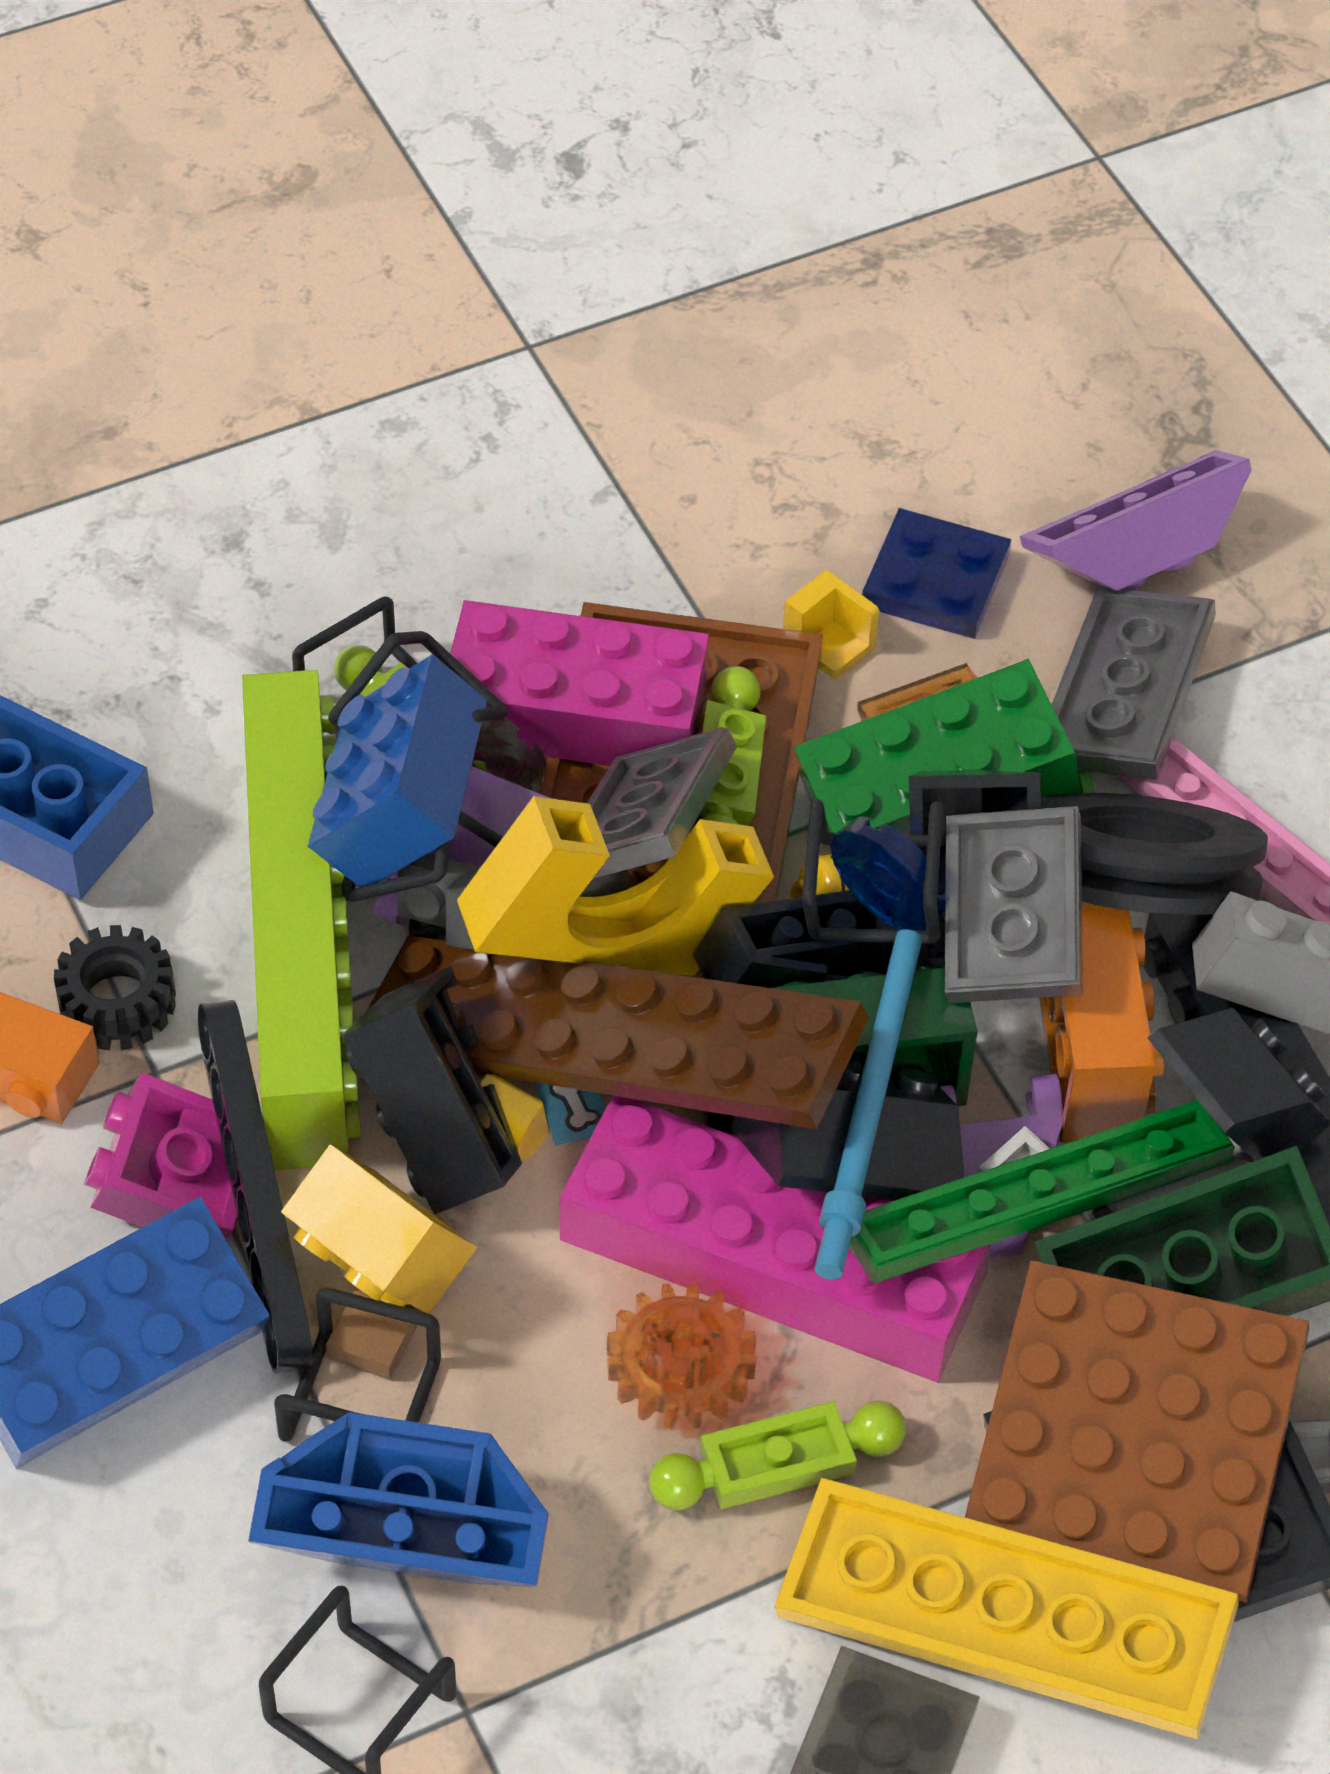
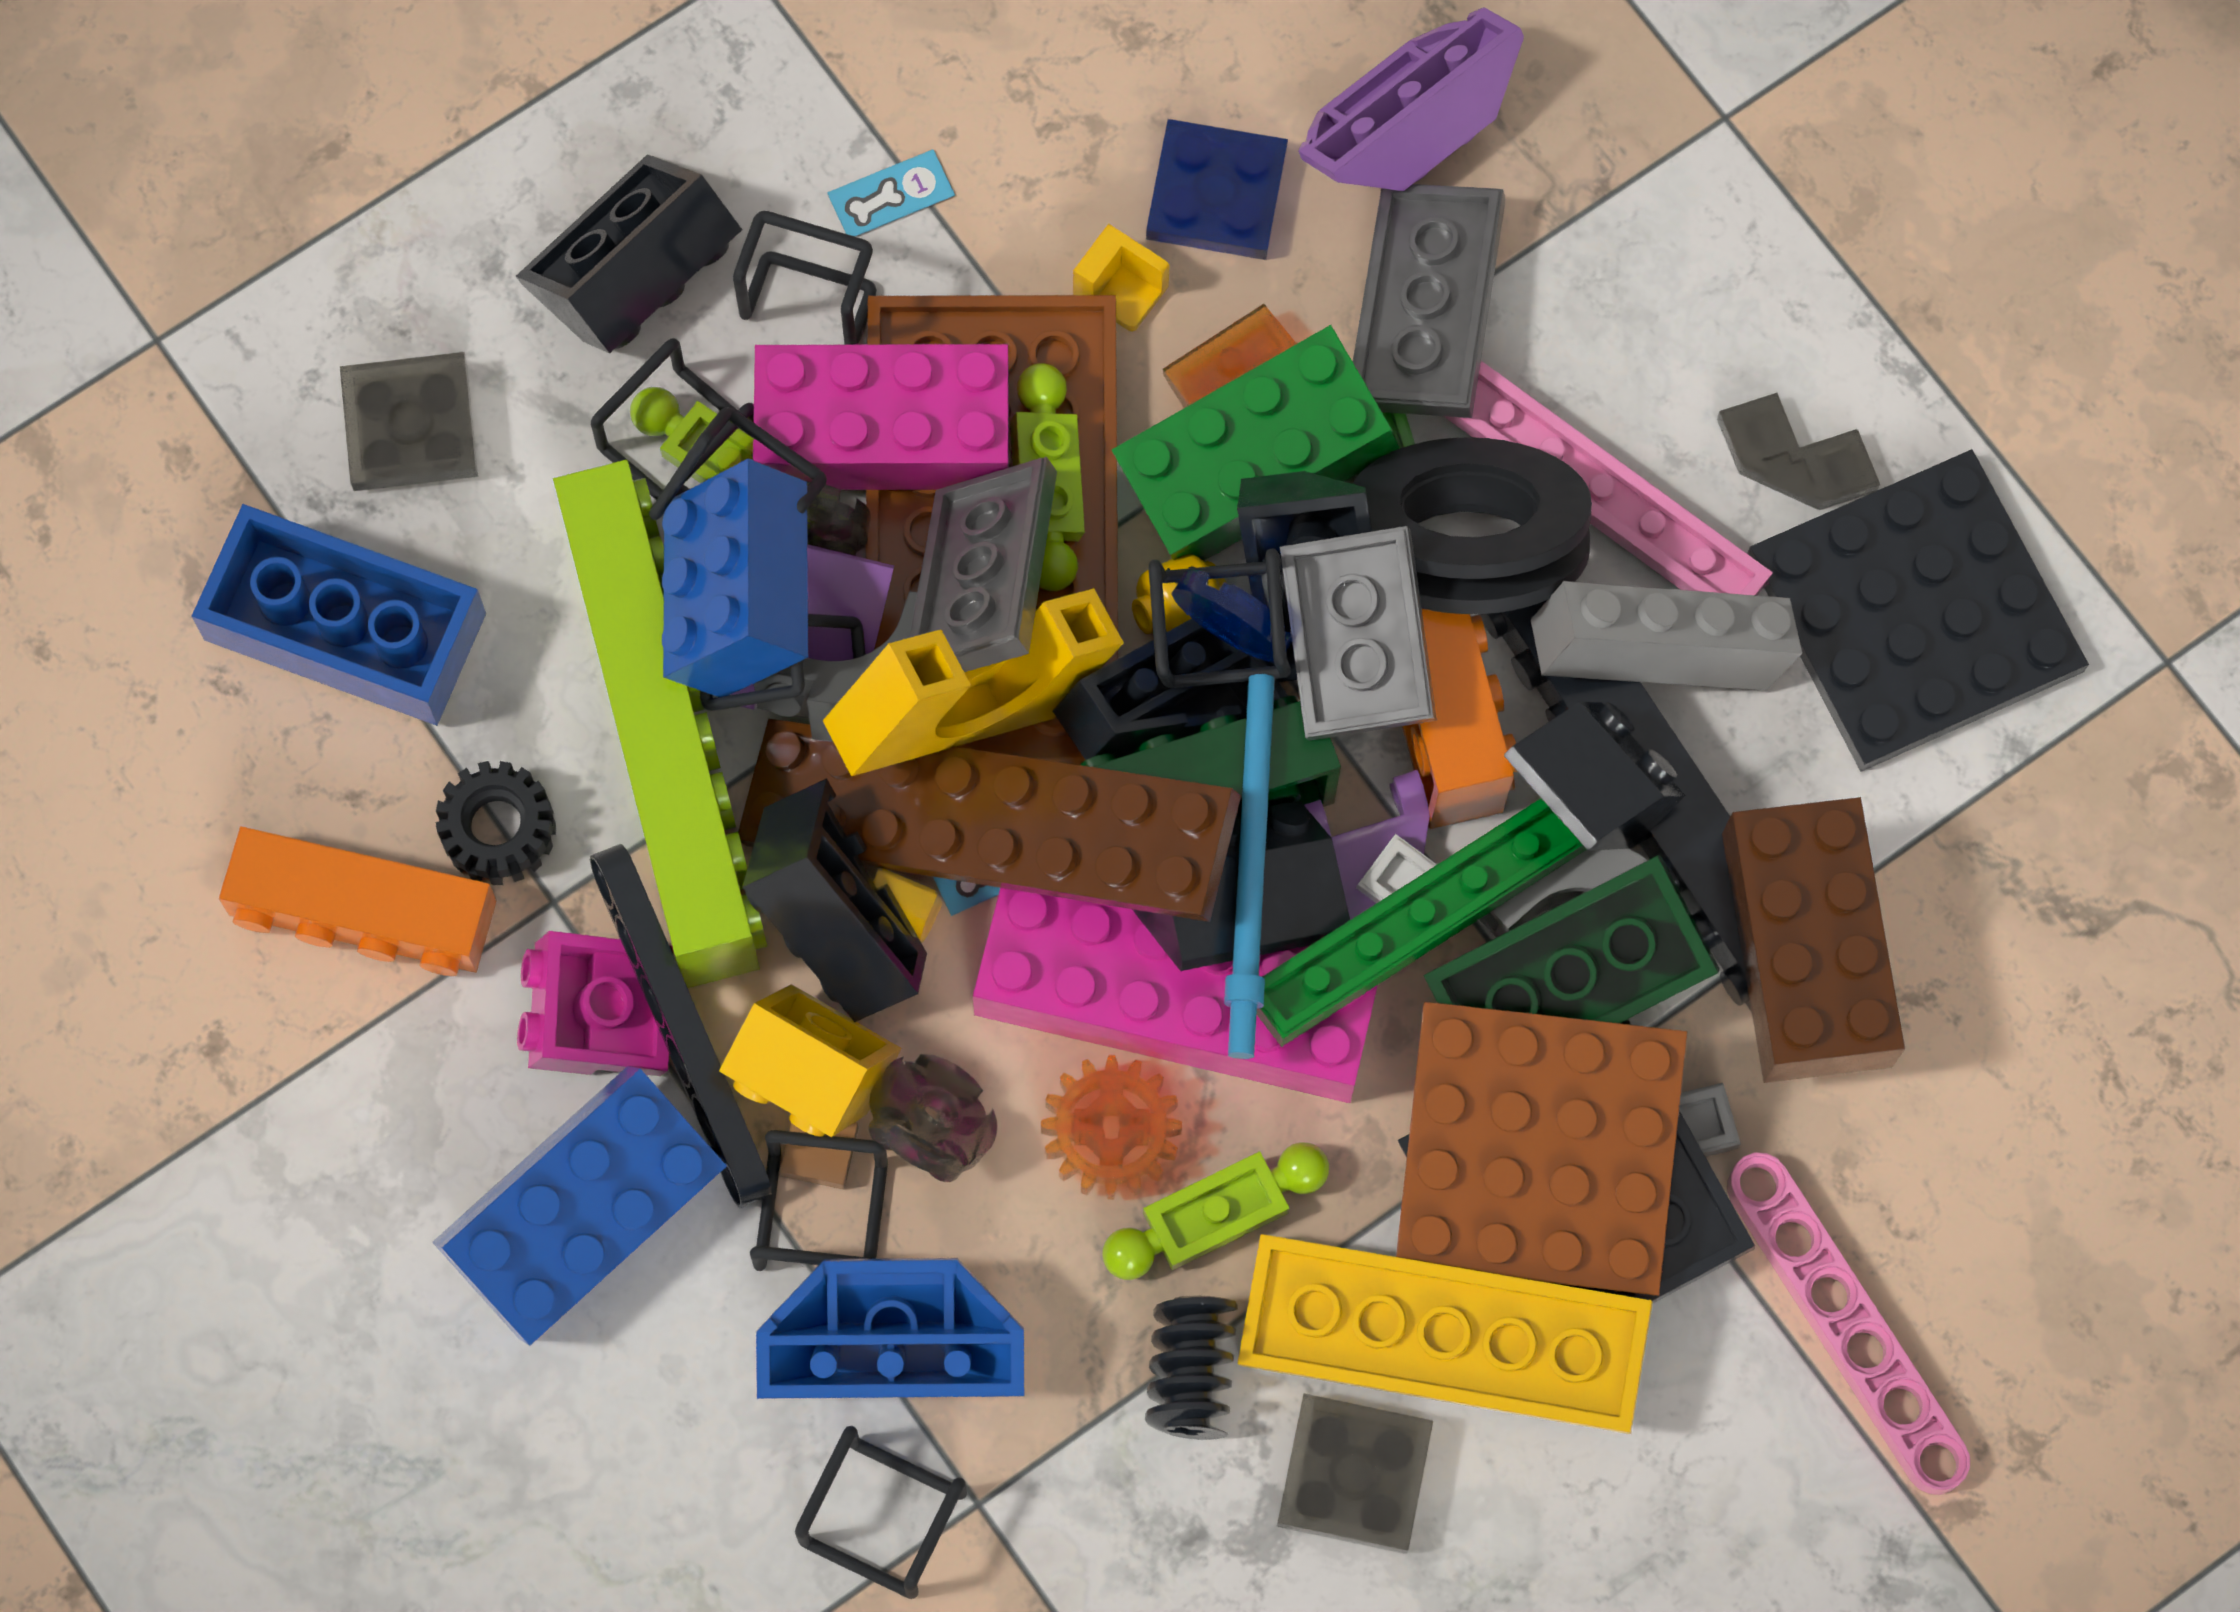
camera: 10 degrees left, 20 degrees up
none -> clear smoke plate [340,352,479,491]
none -> black slope [516,154,743,354]
none -> black piece [733,211,877,345]
none -> medium azure sticker [827,149,955,237]
none -> clear smoke plate [868,1054,998,1182]
none -> black piece [1145,1295,1238,1440]

